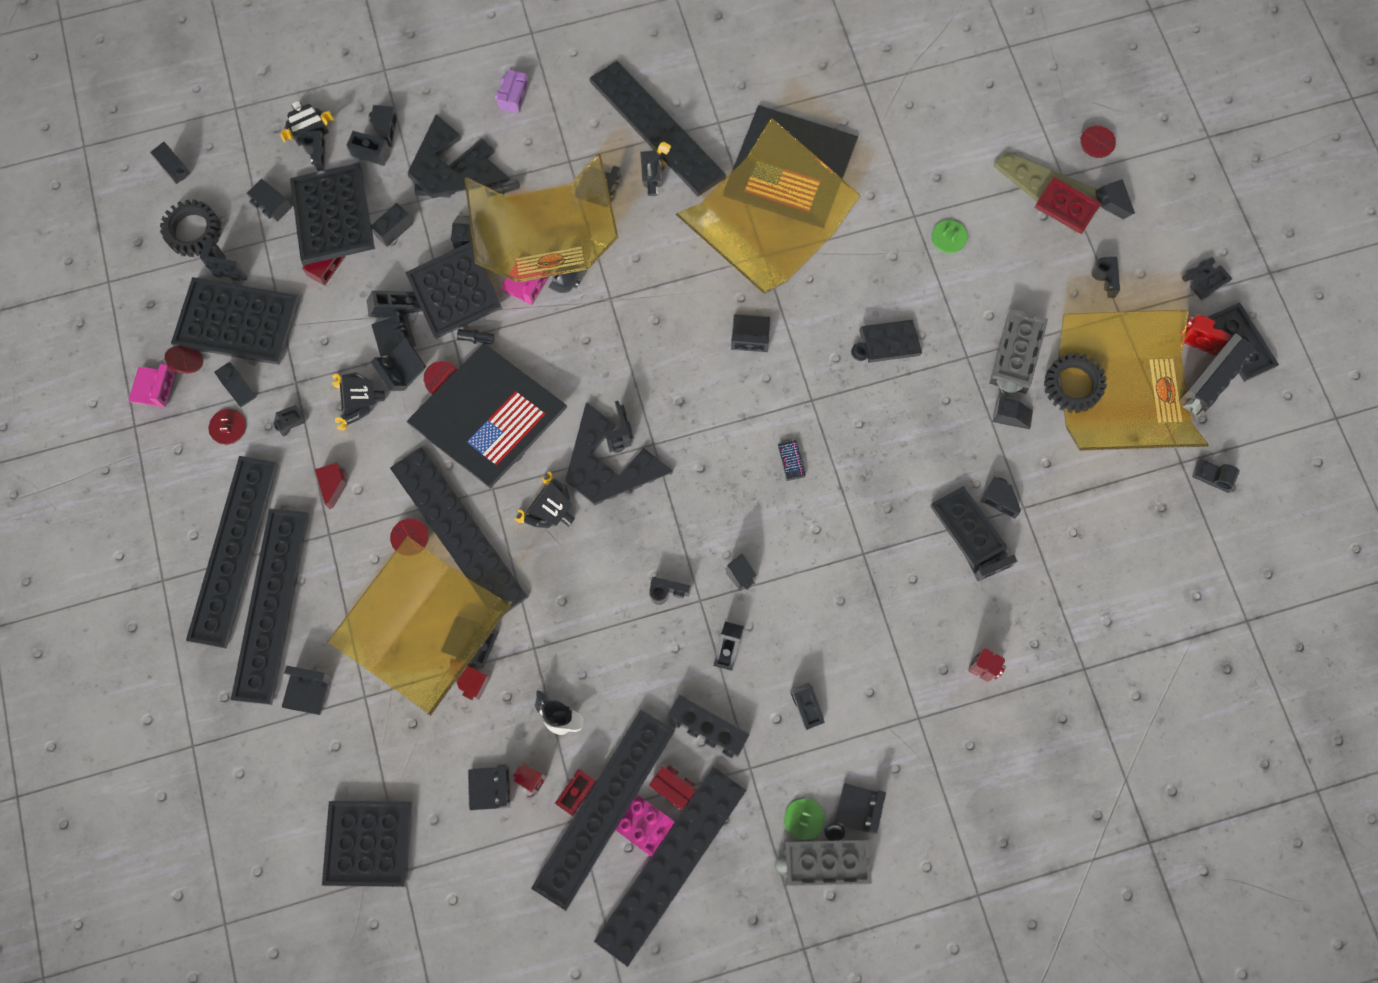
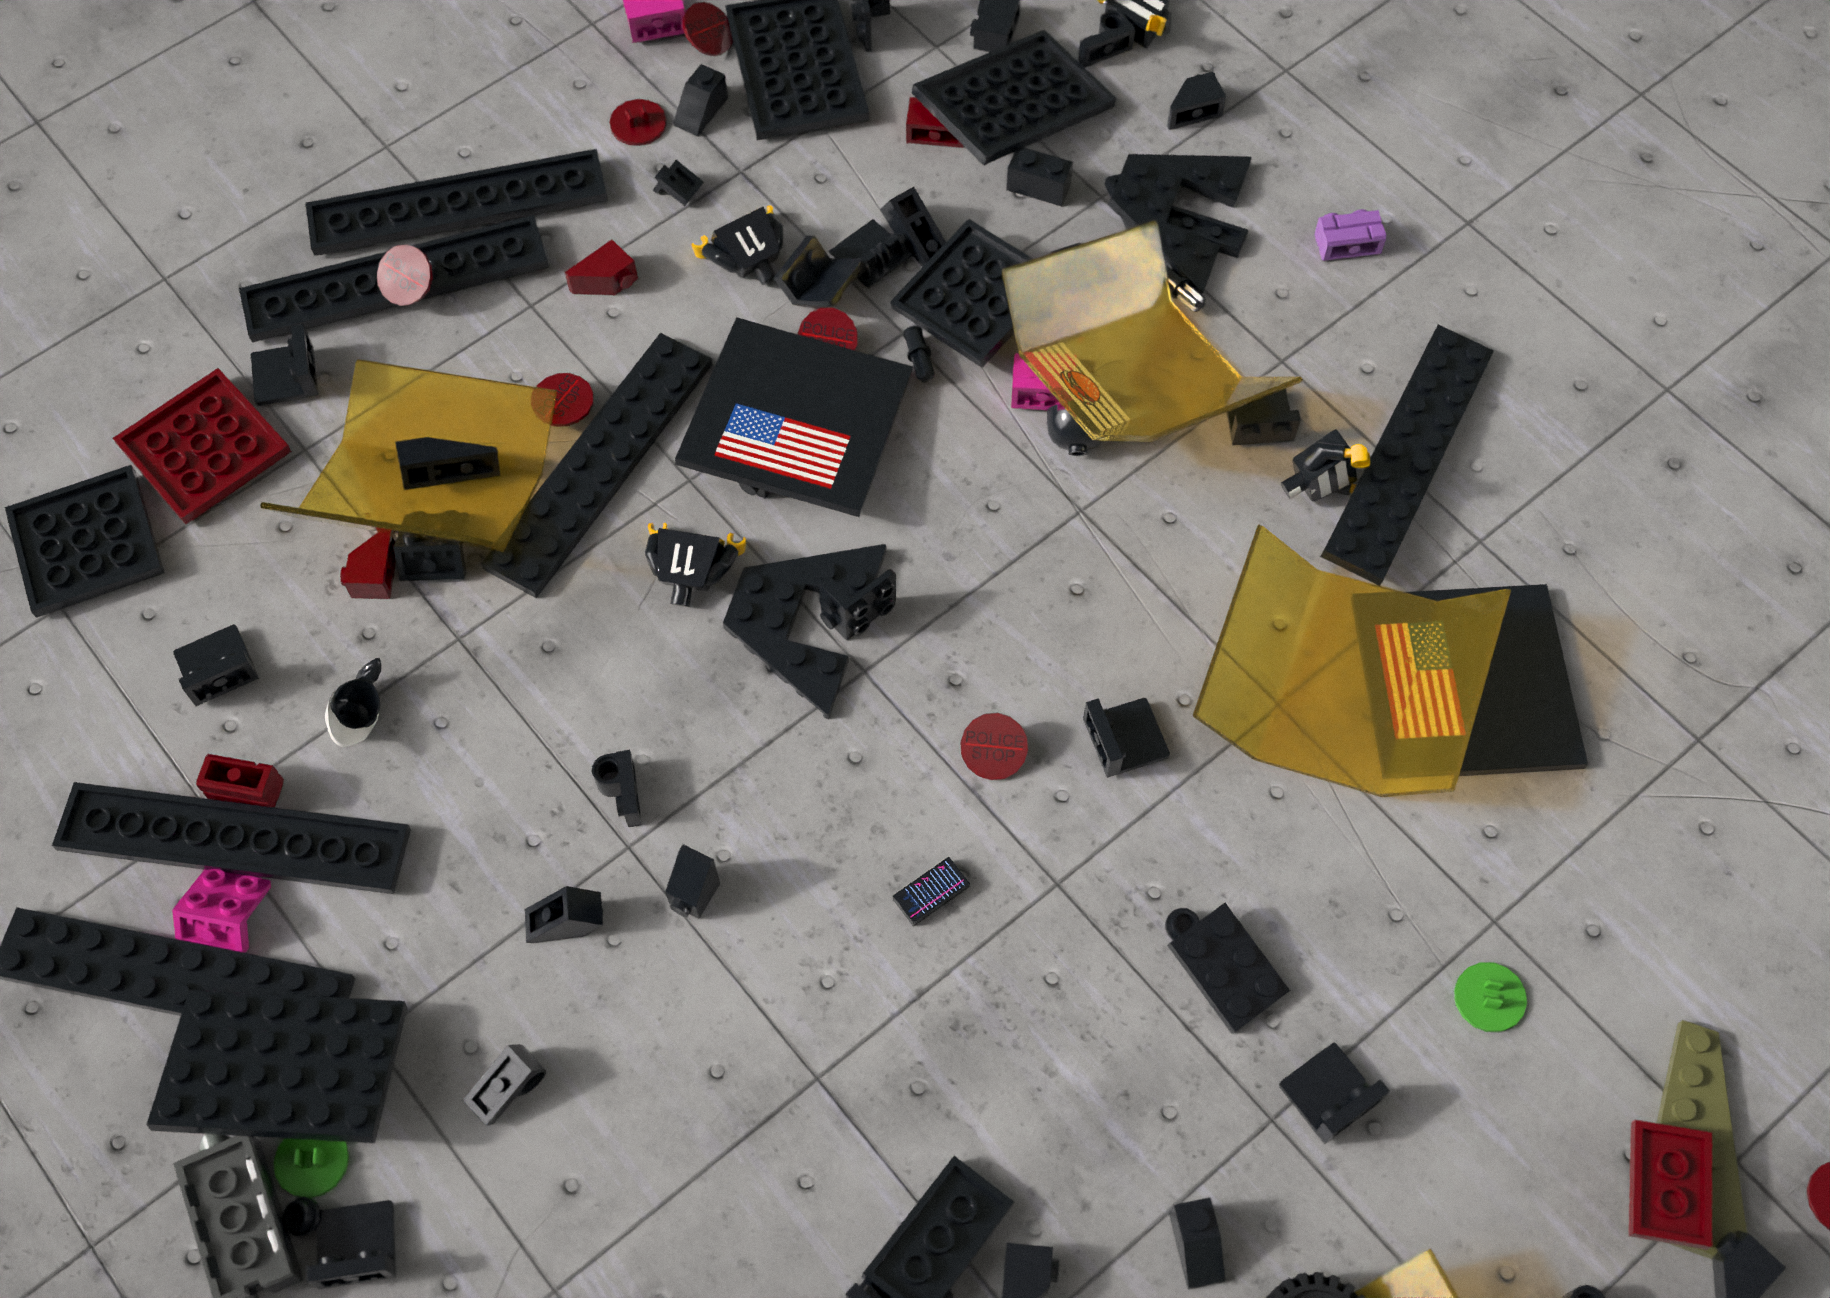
camera: 65 degrees right, 10 degrees down
black brick [346,130,391,166] -> none
dark red slope [513,764,547,795] -> none
dark red brick [649,765,696,811] -> none
black brick [667,695,750,758] -> none
dark grey piece [989,309,1048,397] -> none
none -> dark red plate [112,368,292,525]
none -> black plate [146,990,407,1143]
none -> piece [377,244,433,306]
none -> black slope [395,437,501,490]
none -> dark red piece [960,712,1028,780]
none -> black bracket [1279,1043,1390,1144]

